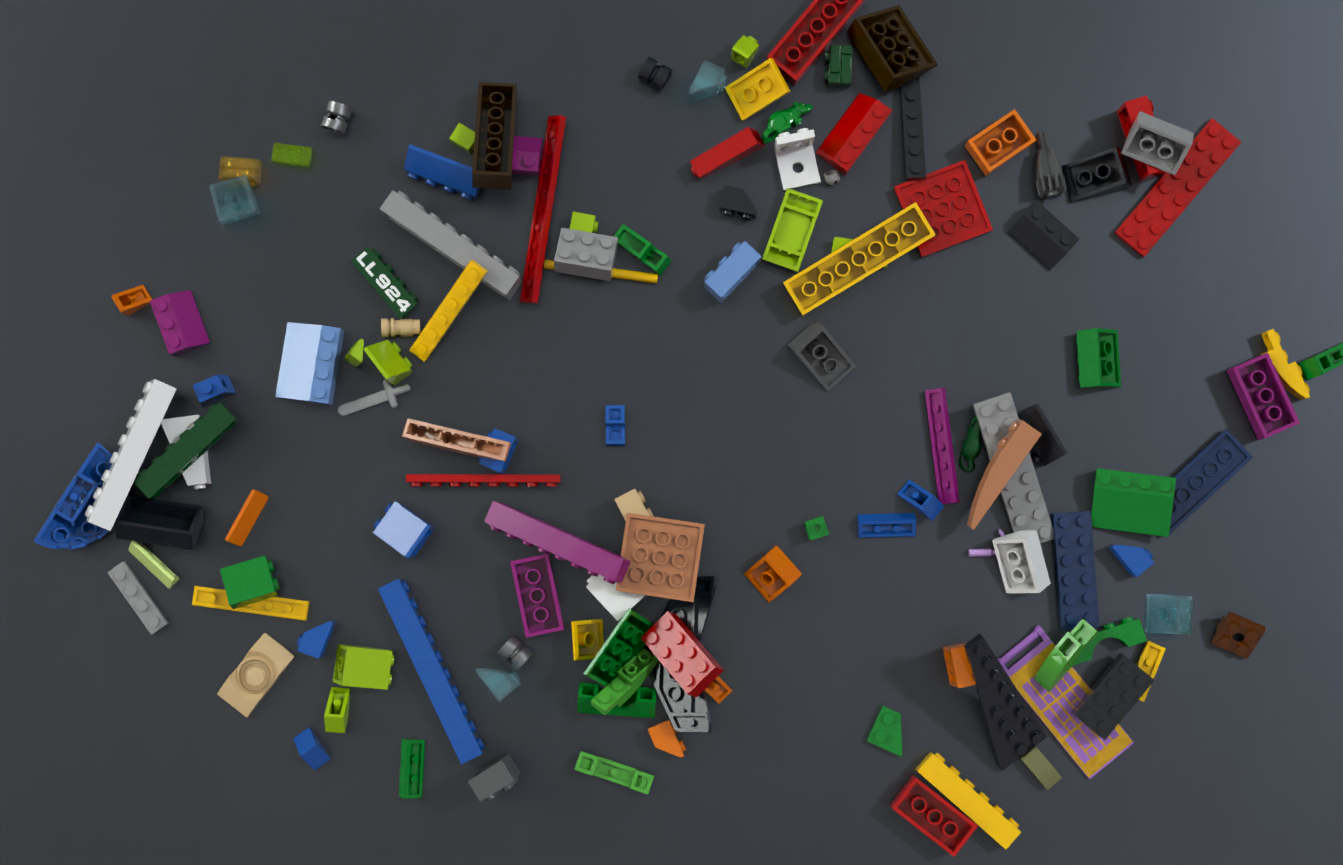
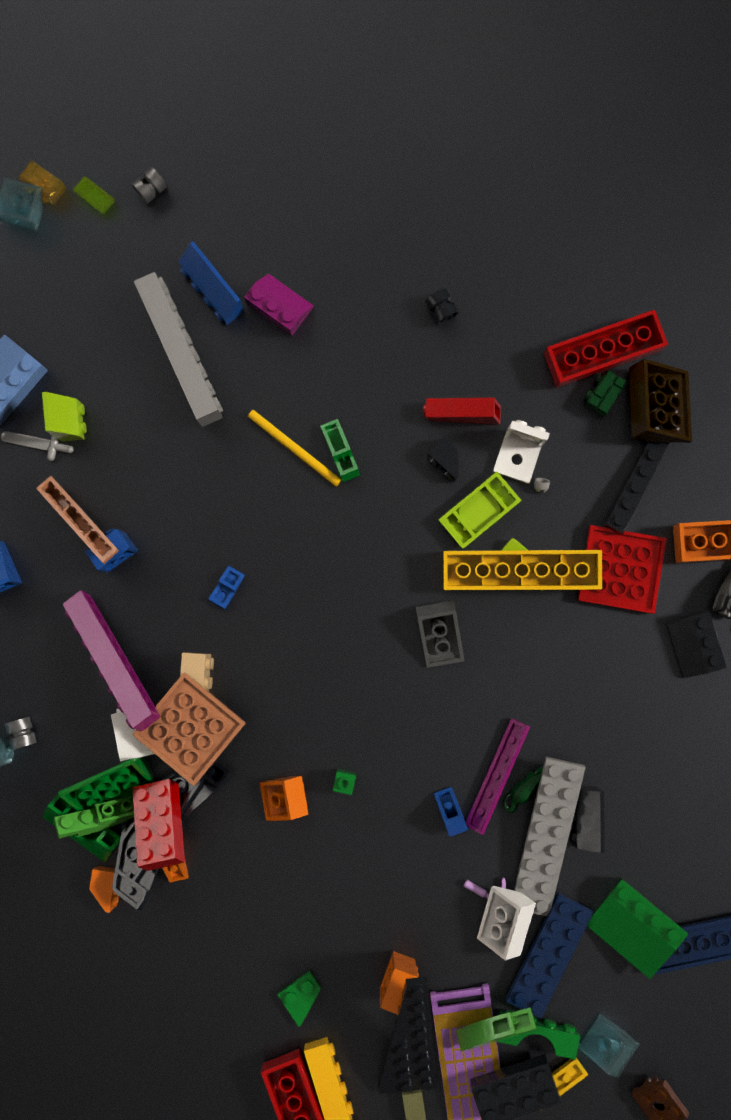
camera: 30 degrees right, 0 degrees up
lime slope [344,339,364,367] -> none
dark green brick [351,246,419,319] -> none
tan axle [381,318,421,337] -> none
red plate [406,474,561,487] -> none
yellow plate [409,260,488,362] -> none
lime brick [449,123,475,154] -> none
dark brown brick [472,82,517,190] -> none
magenta brick [510,554,565,638] -> none
red plate [520,115,566,303] -> none
light grey brick [554,228,618,281] -> none
lime brick [570,212,599,233] -> none
yellow slope [571,619,604,660] -> none
bright green slope [574,751,654,795] -> none
clear light blue slope [687,60,727,104] -> none
medium blue brick [704,241,762,303] -> none
yellow plate [725,58,791,121] -> none
lime slope [731,35,759,69] -> none
green animal [761,102,813,144] -> none
red slope [815,93,892,176] -> none
blue slope [857,513,916,538] -> none
nougat slope [967,419,1042,530] -> none
green slope [1076,328,1121,389] -> none
blue slope [1108,545,1155,577] -> none

